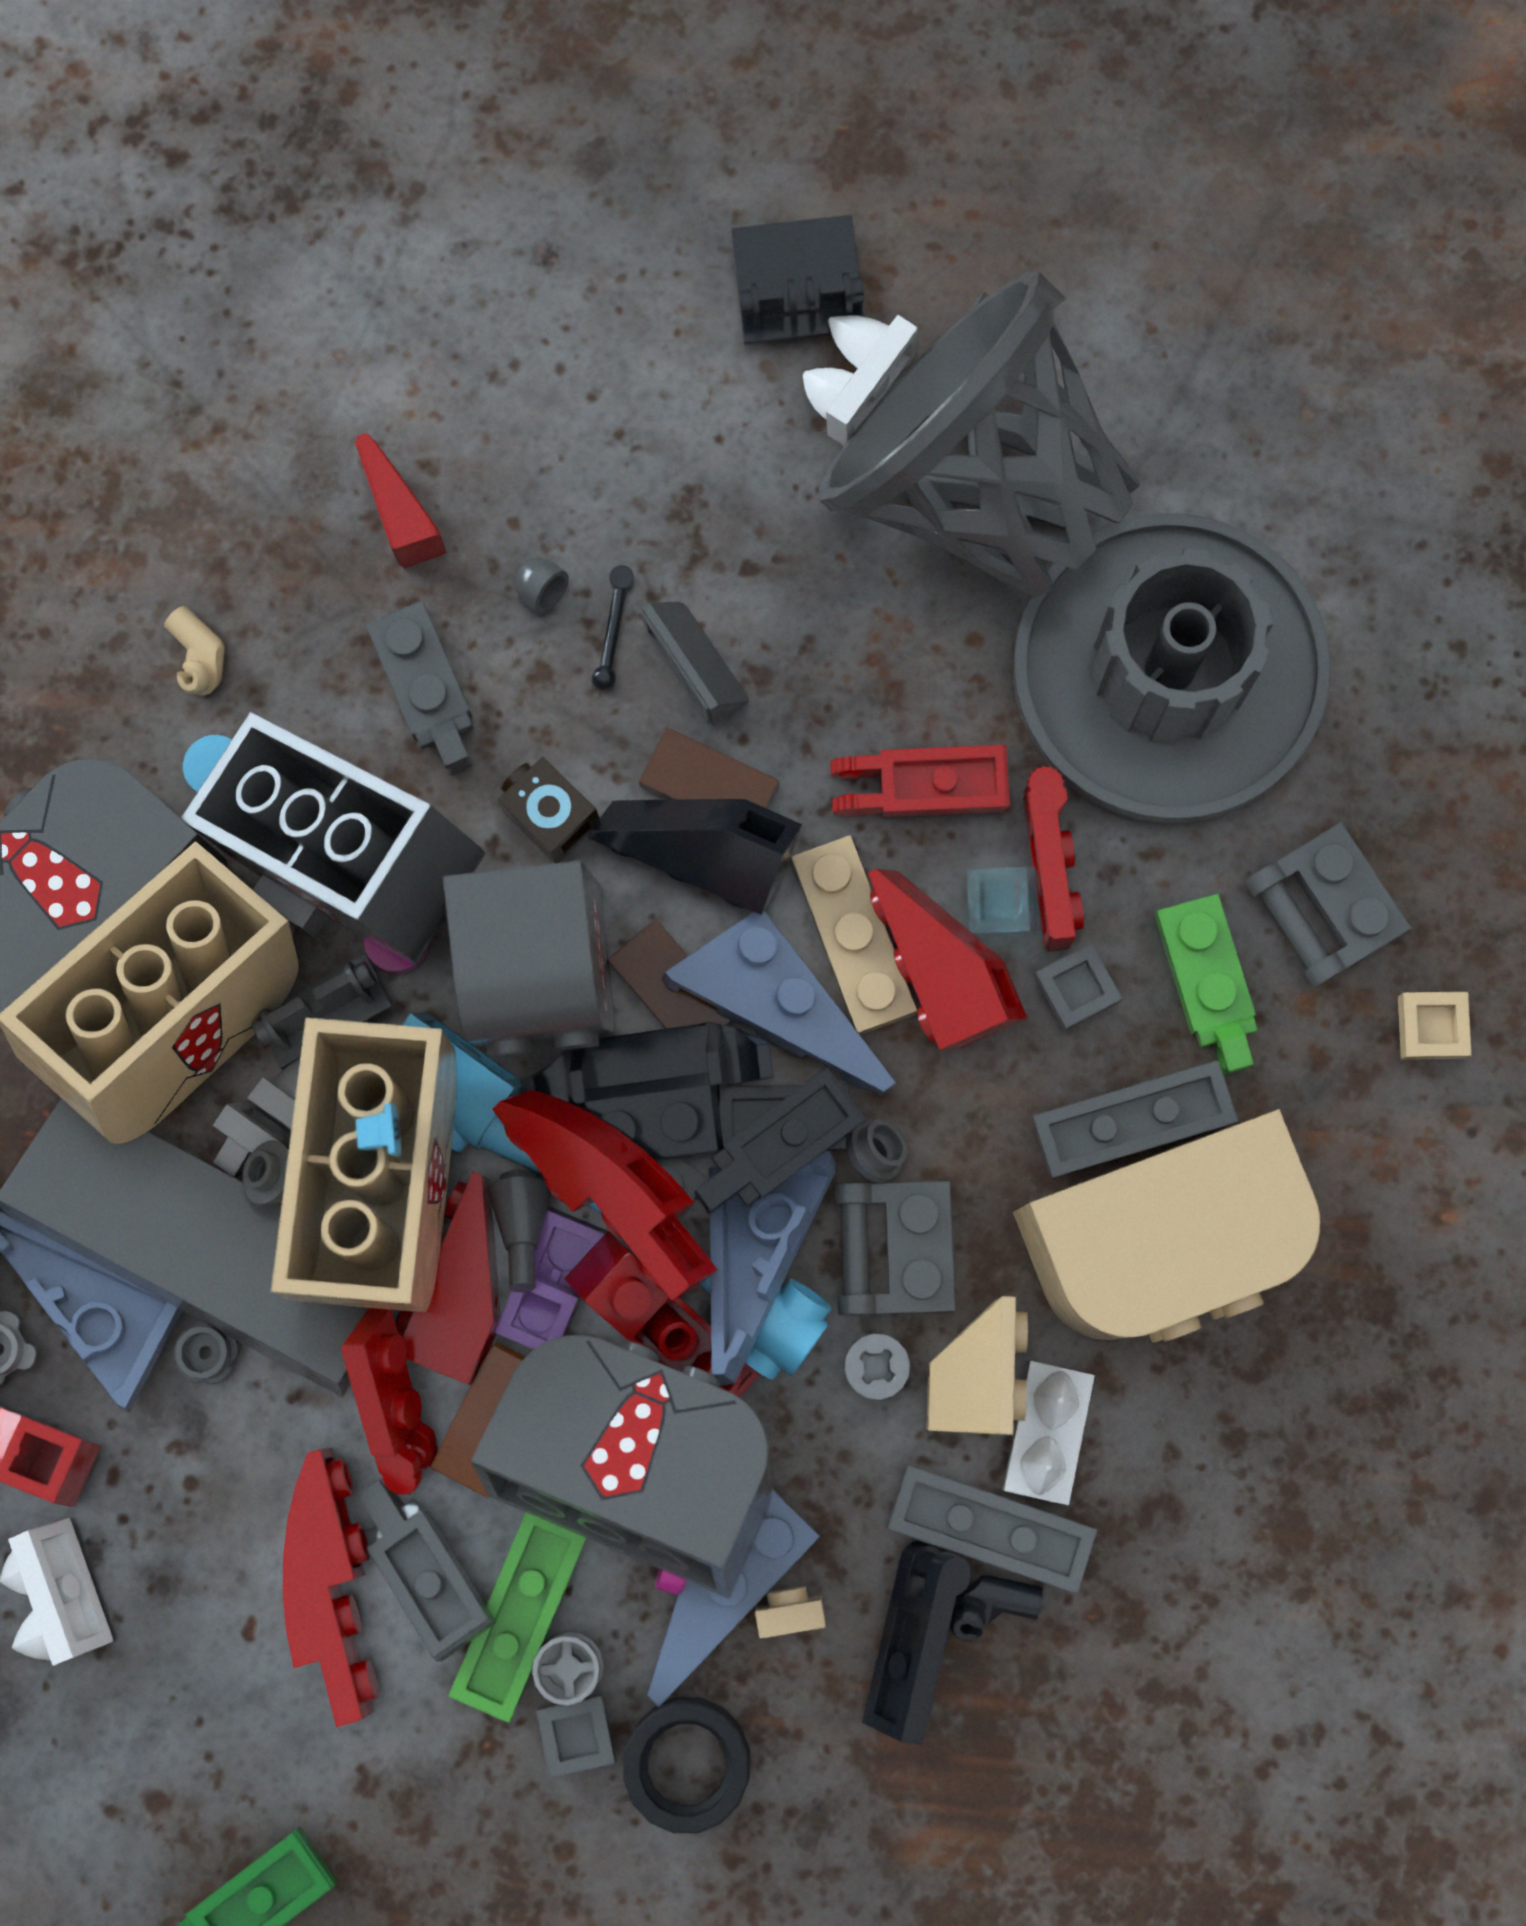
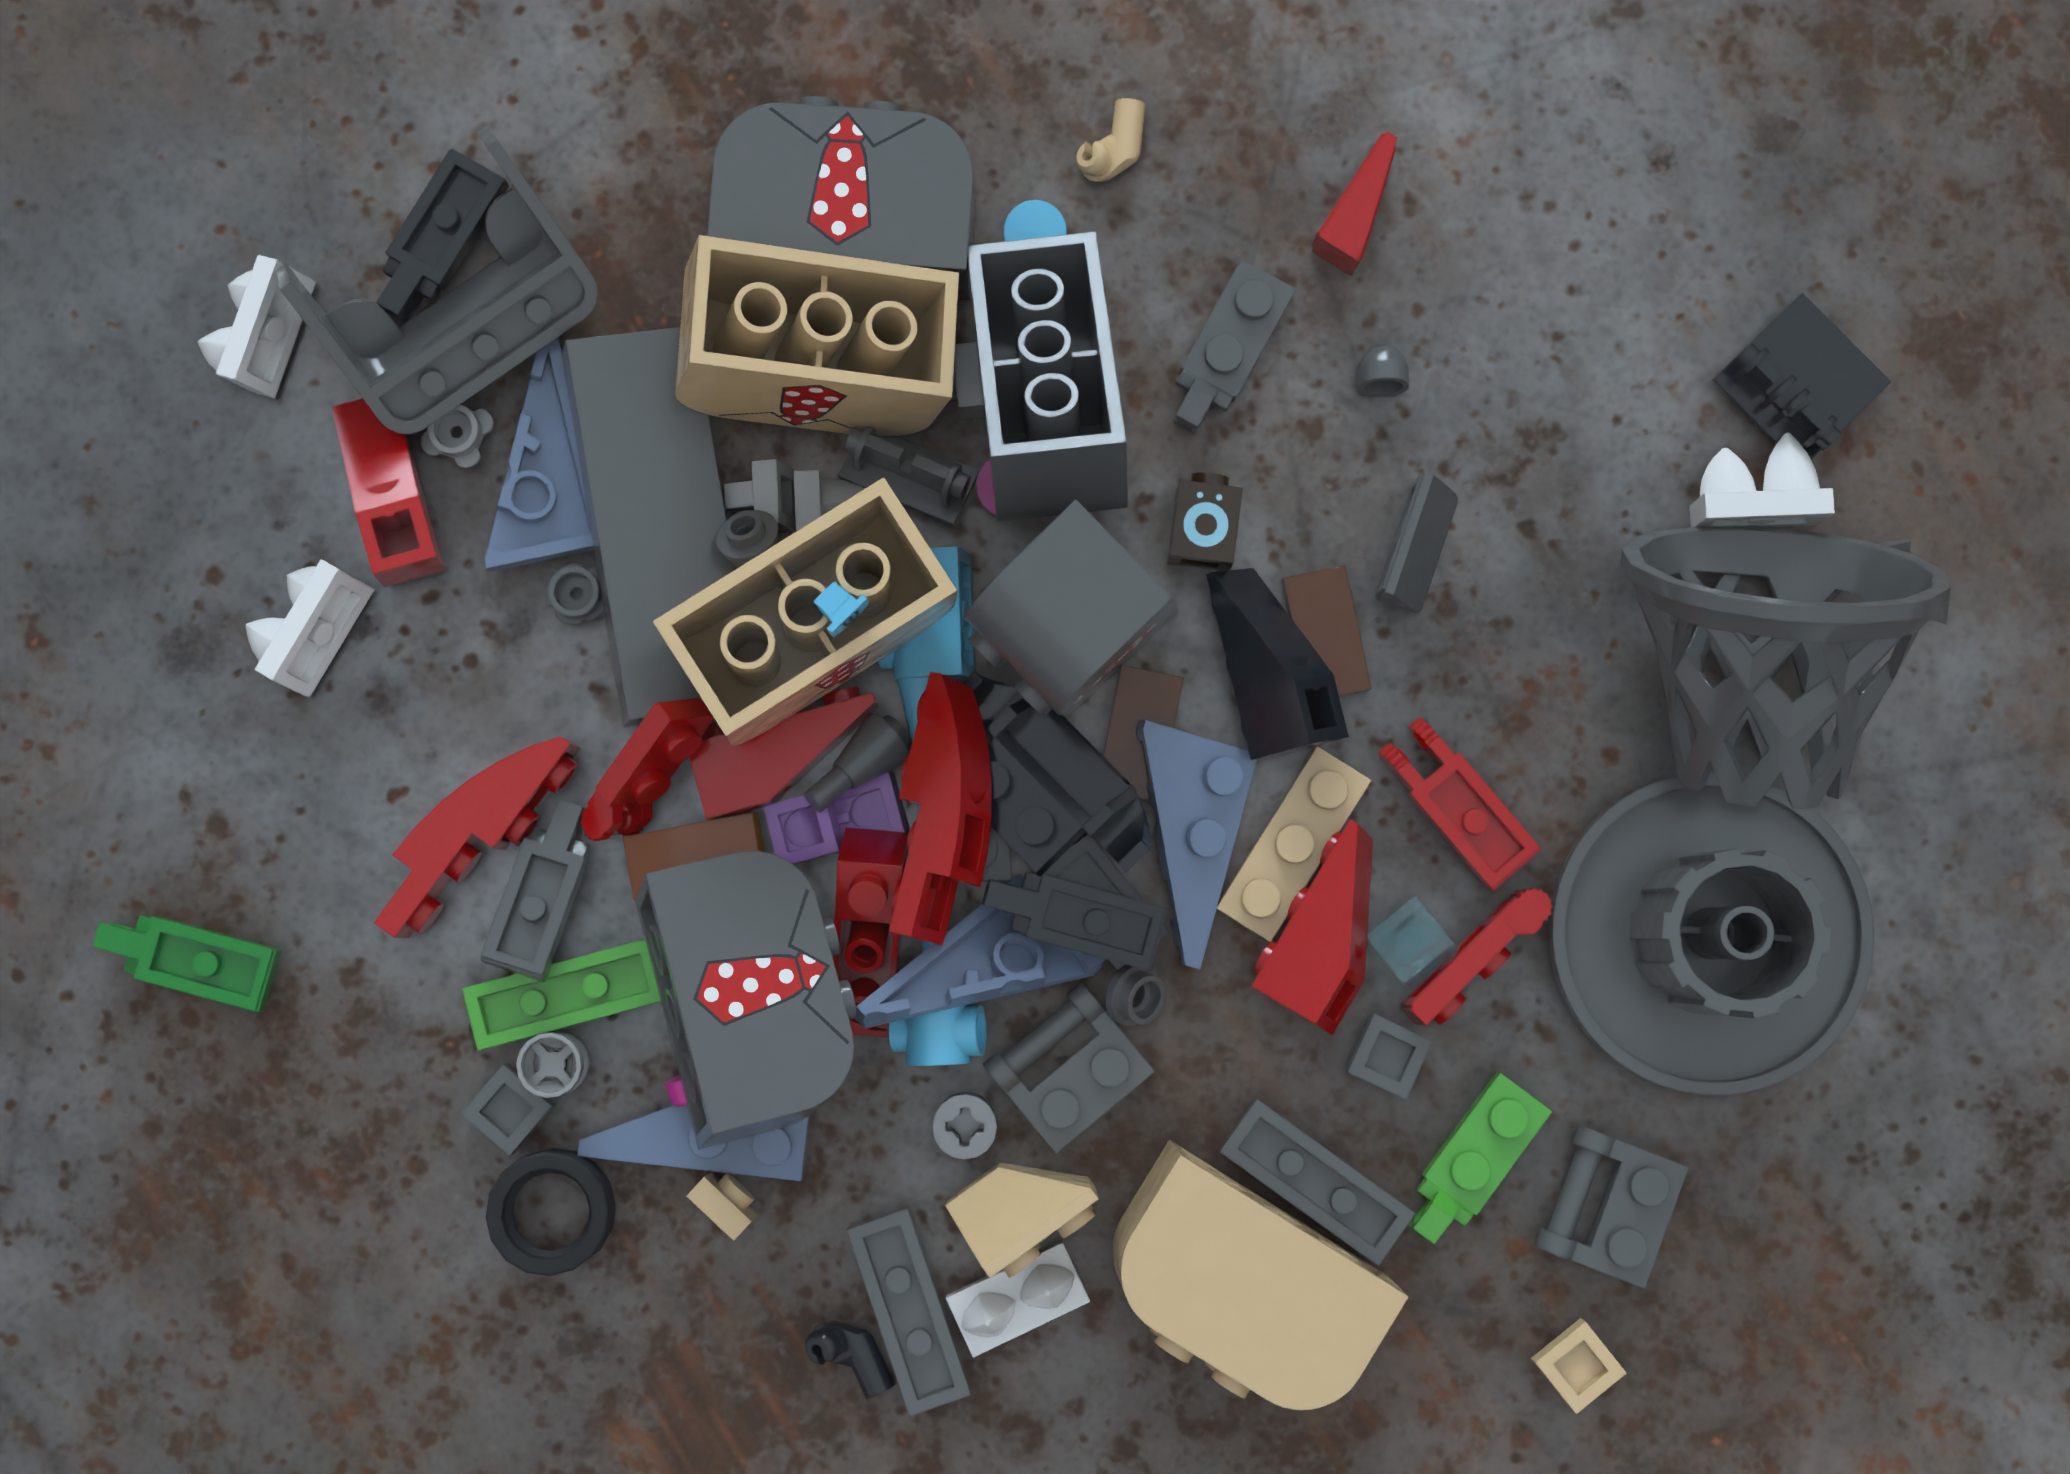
camera: 45 degrees right, 5 degrees up
black hinge [592,565,635,690] -> none
black plate [862,1541,971,1745] -> none

